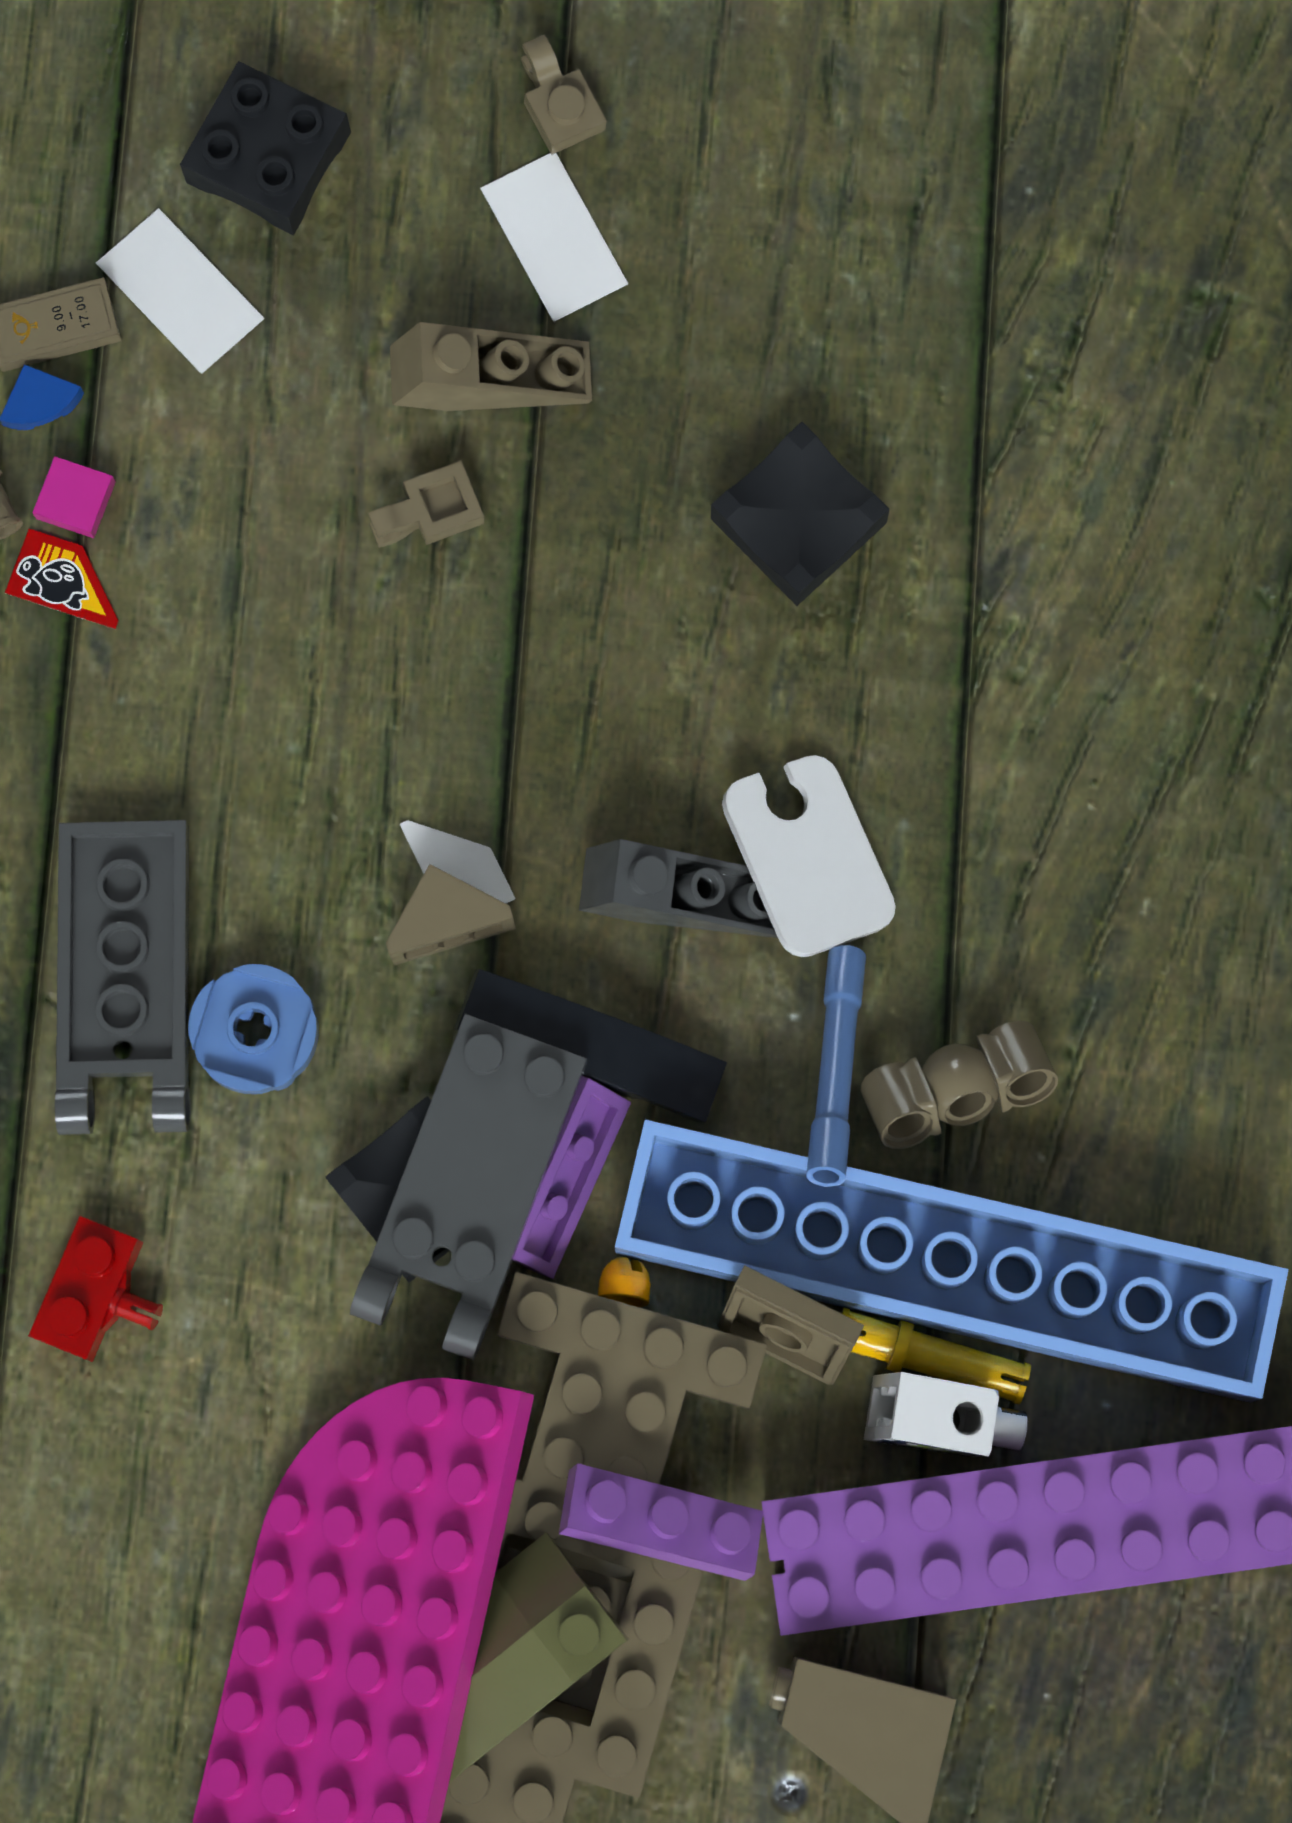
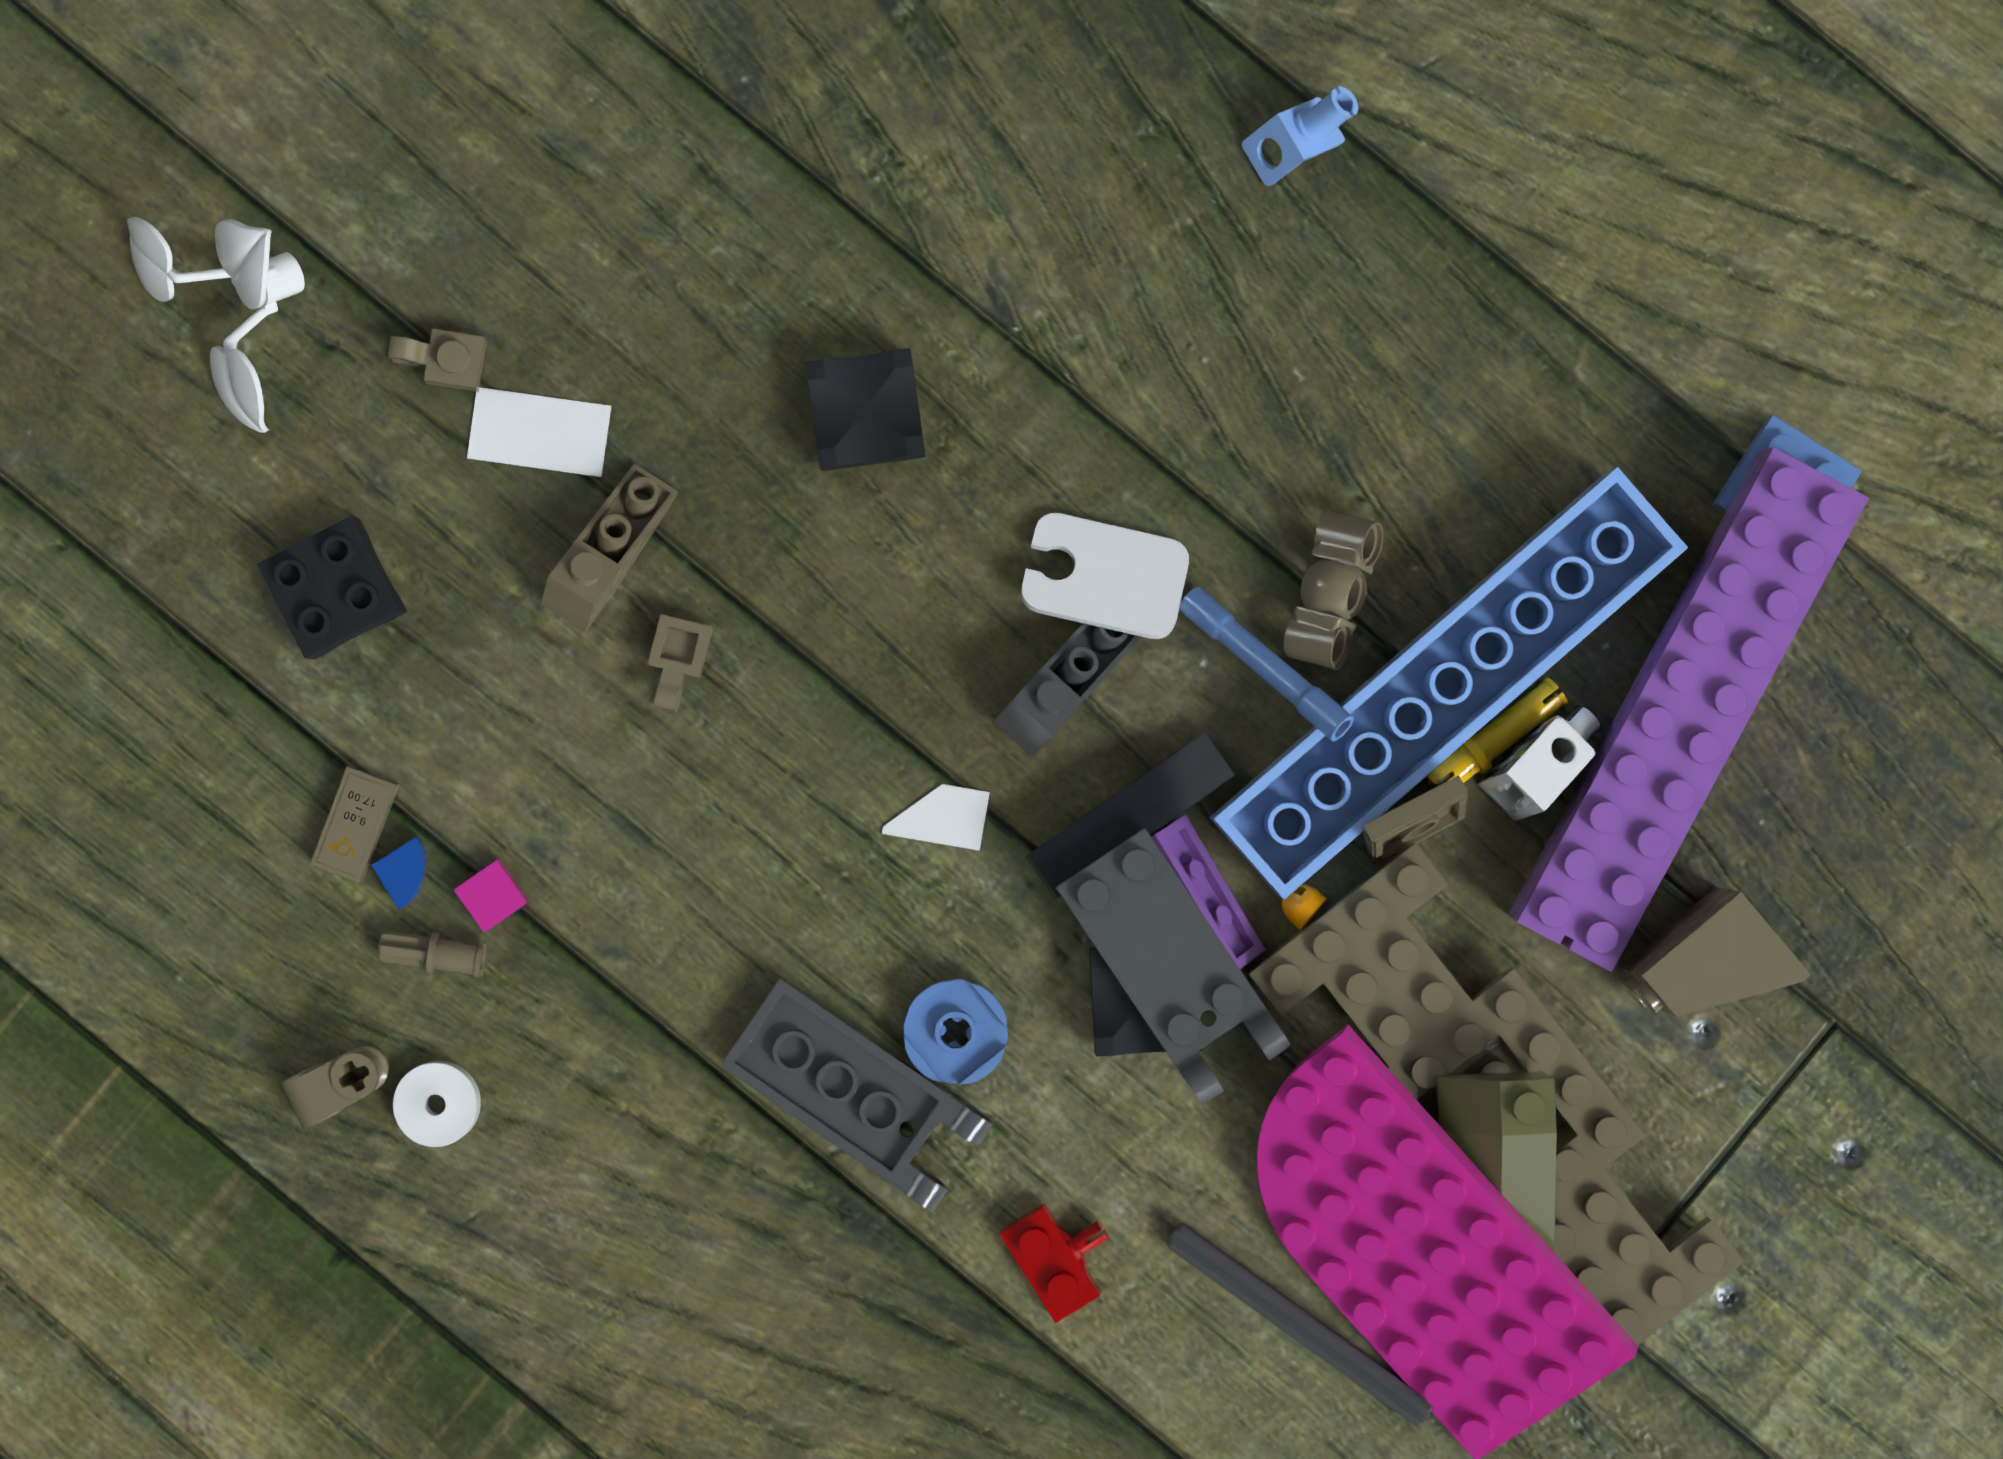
camera: 55 degrees left, 10 degrees up
sticker [5,528,119,629] -> none
white sticker [96,208,265,374] -> none
dark tan slope [386,864,516,966] -> none
medium lavender plate [559,1463,763,1581] -> none
none -> dark grey axle [1166,1223,1433,1426]

